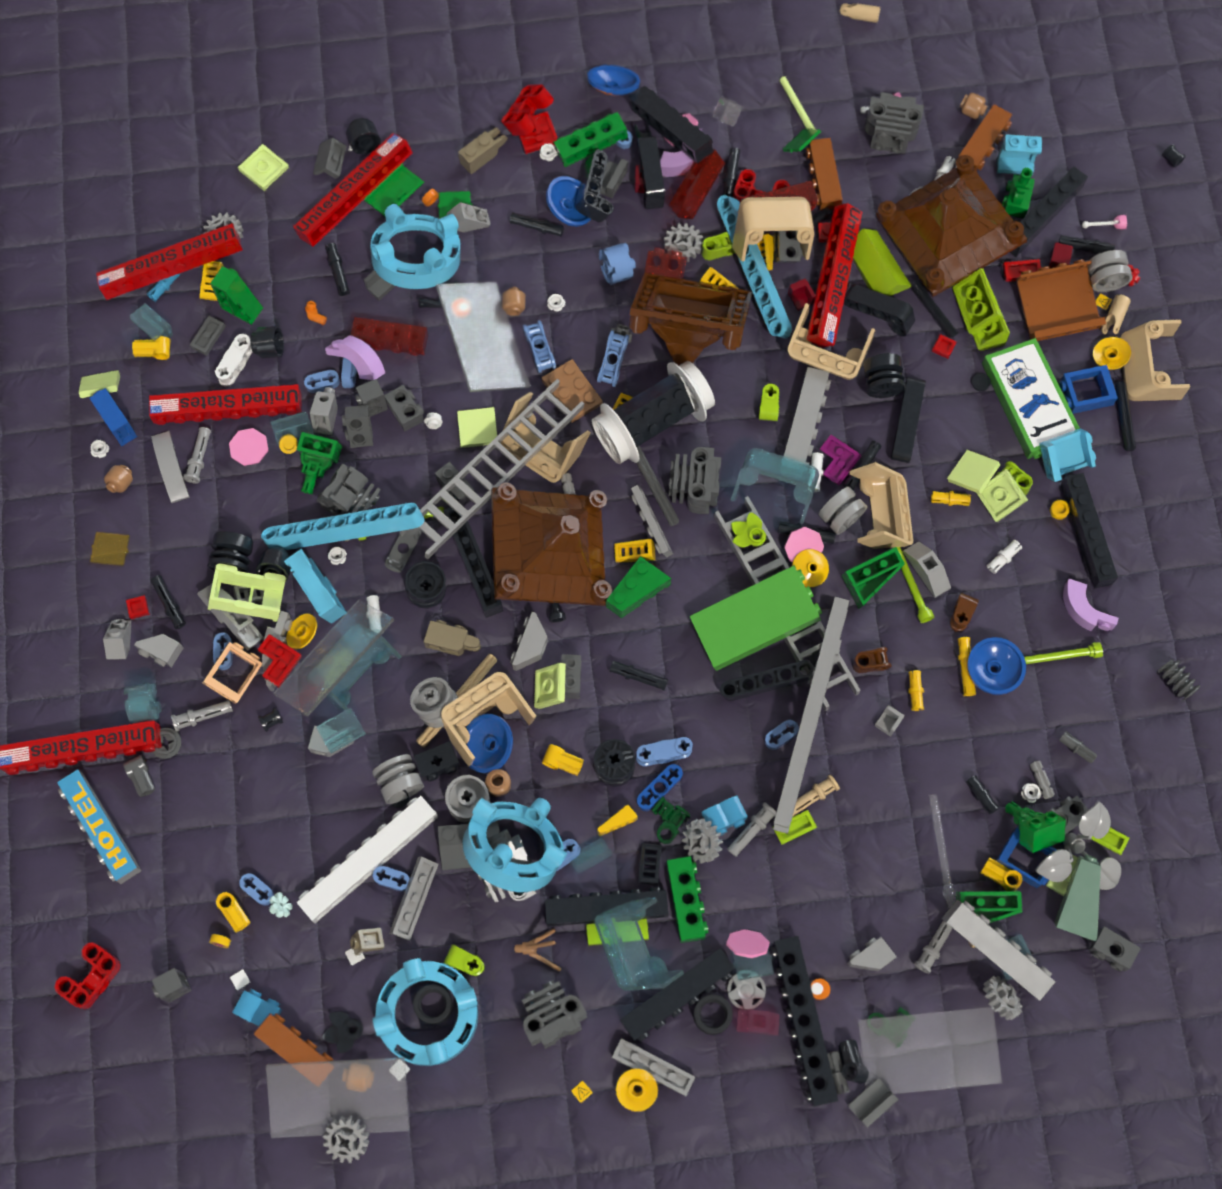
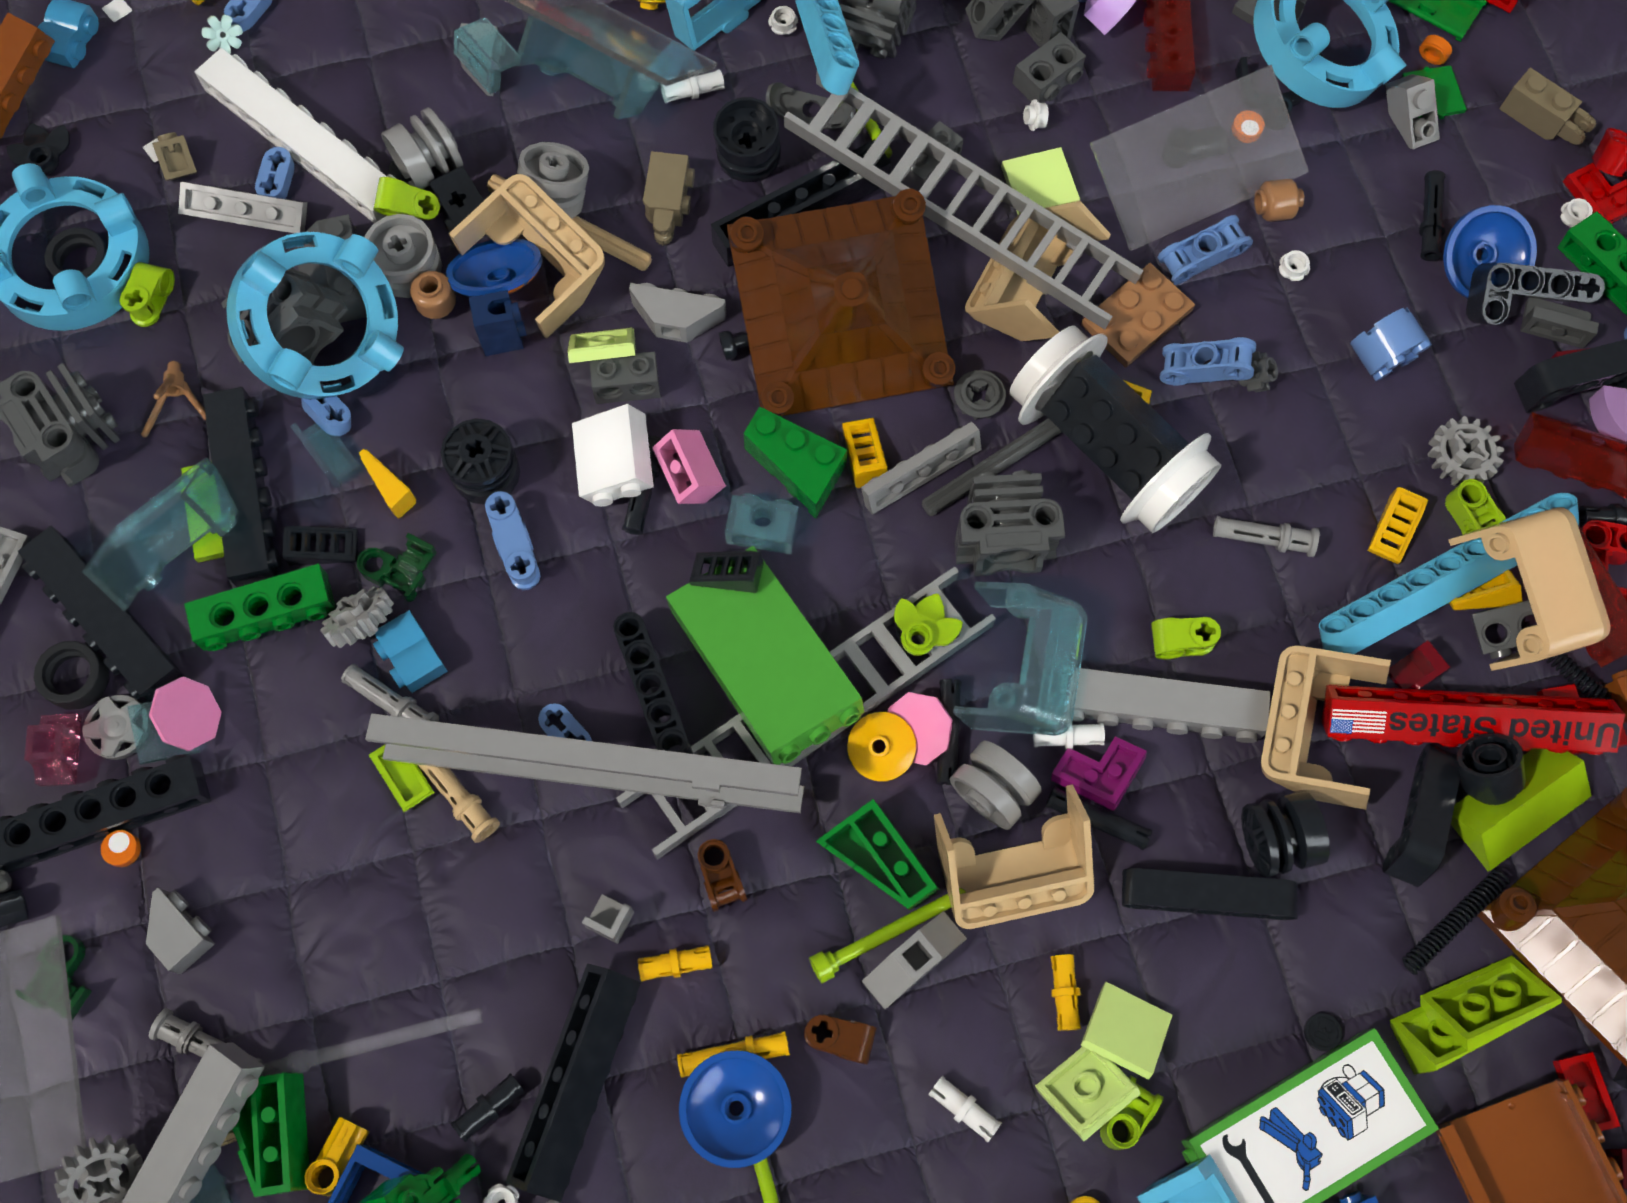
camera: 80 degrees right, 0 degrees up
yellow piece [541,744,584,776] -> none
light grey axle [561,473,576,495] -> none
reddish brown piece [629,273,752,366] -> none
blue beam [637,764,683,811] -> none
clear red brick [645,247,687,279] -> none
red tile [932,334,957,359] -> none
none -> lime piece [373,177,440,220]
none -> dark blue brick [469,290,527,356]
none -> black brick [505,963,641,1202]
none -> white brick [572,404,654,507]
none -> bright pink brick [652,429,726,504]
none -> black slope [689,551,764,593]
none -> clear light blue brick [725,493,799,555]
none -> dark grey gear [954,370,1006,420]
none -> light grey pin [1213,516,1320,557]
none -> black piece [1457,733,1526,805]

